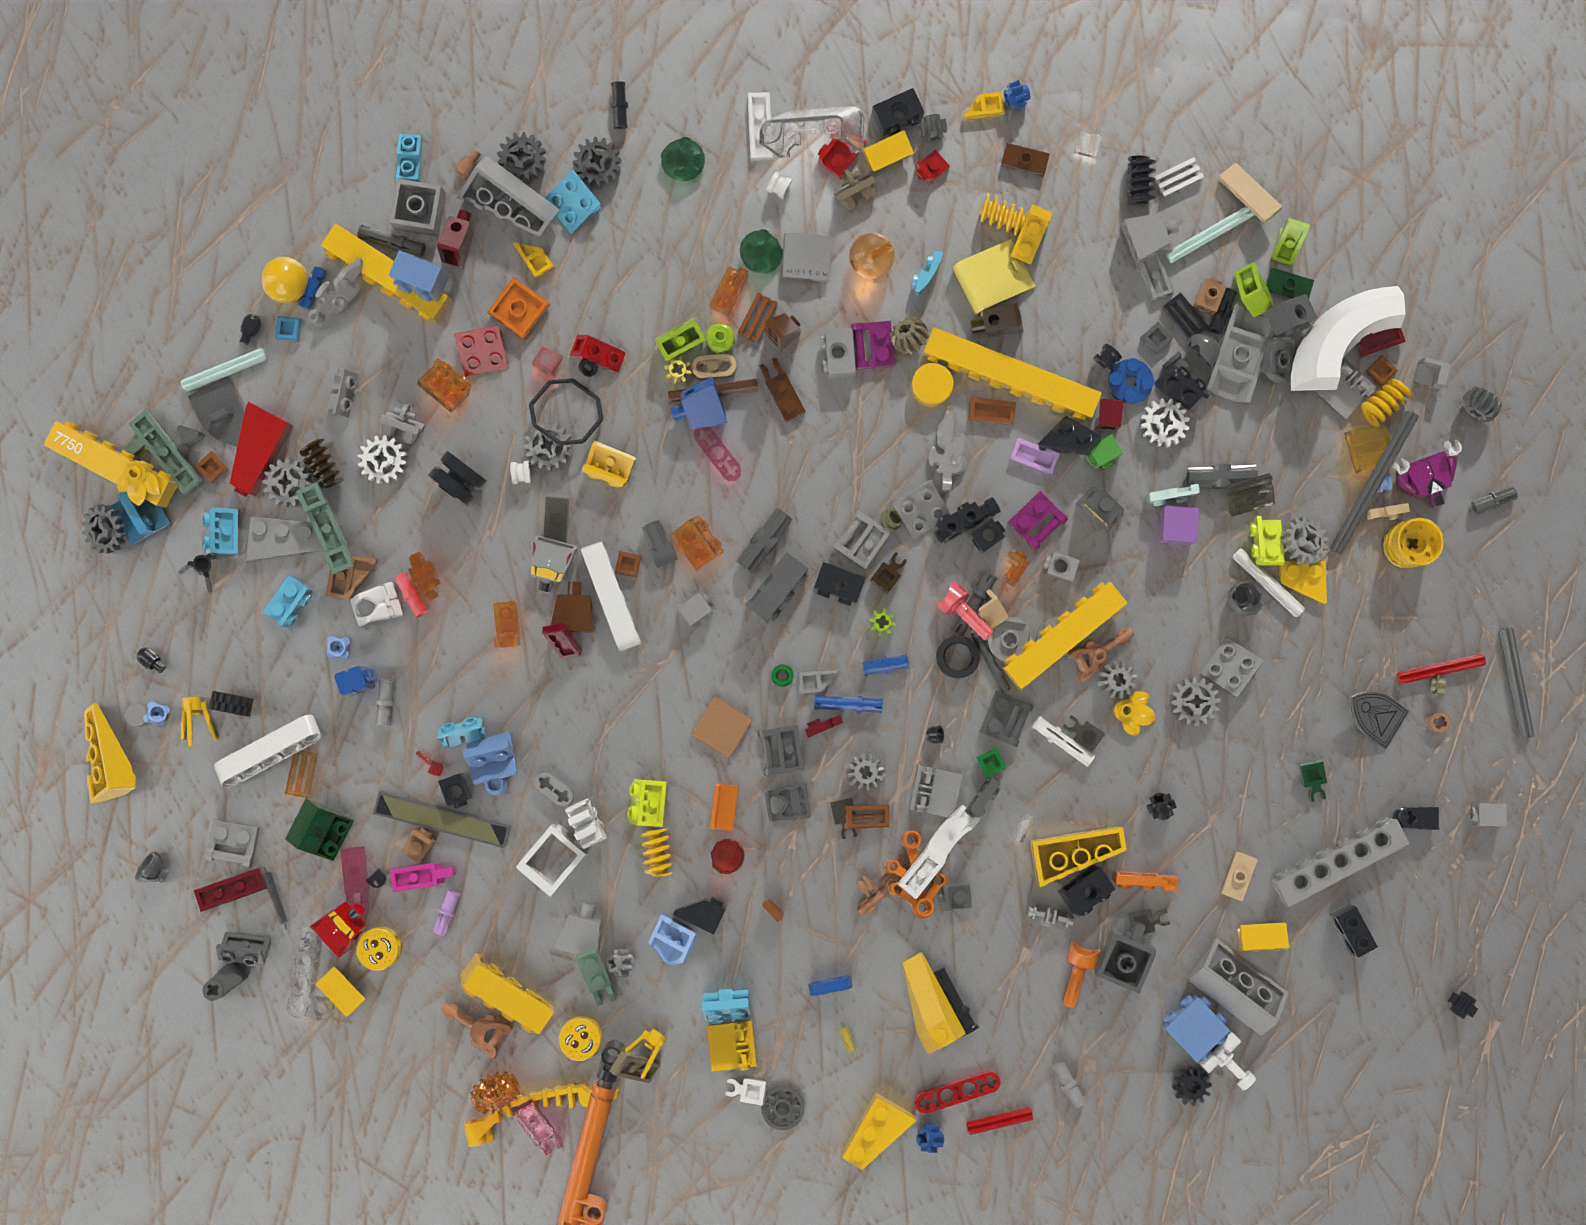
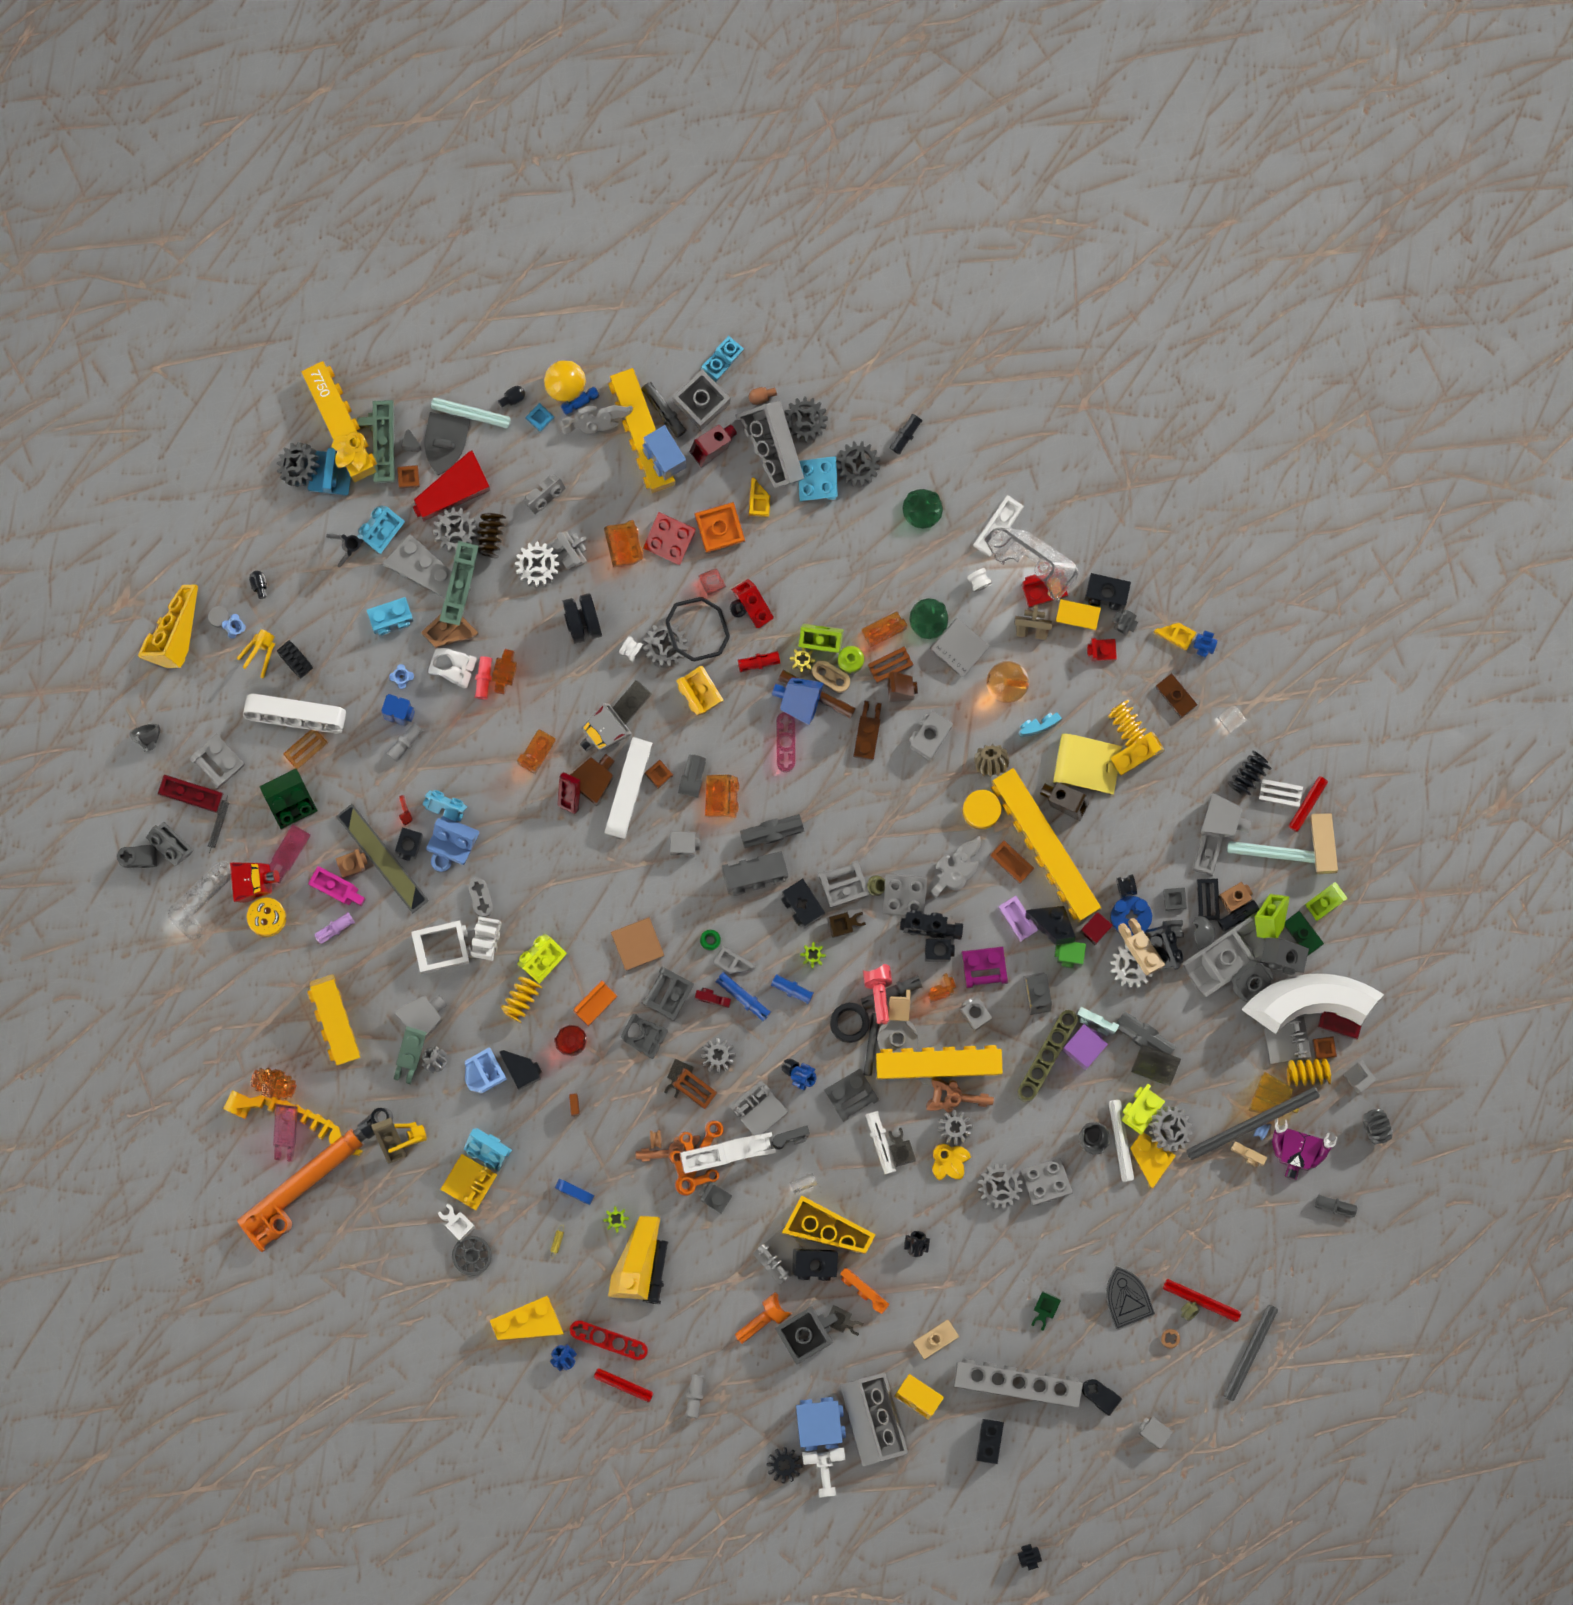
camera: 30 degrees right, 5 degrees down
yellow hinge [315,966,366,1017] -> none
black hinge [366,868,386,888] -> none
nougat piece [440,1003,513,1058] -> none
yellow head [559,1016,602,1061] -> none
magenta plate [851,320,895,370] -> none
green plate [976,748,1007,778] -> none
yellow wheel [1383,518,1444,569] -> none
none -> lime gear [603,1206,629,1233]
none -> red pin [738,651,781,673]
none -> blue gear [791,1063,817,1090]
none -> olive beam [1017,1010,1078,1102]
none -> tan hinge [1118,918,1165,976]
none -> red axle [1289,776,1328,832]

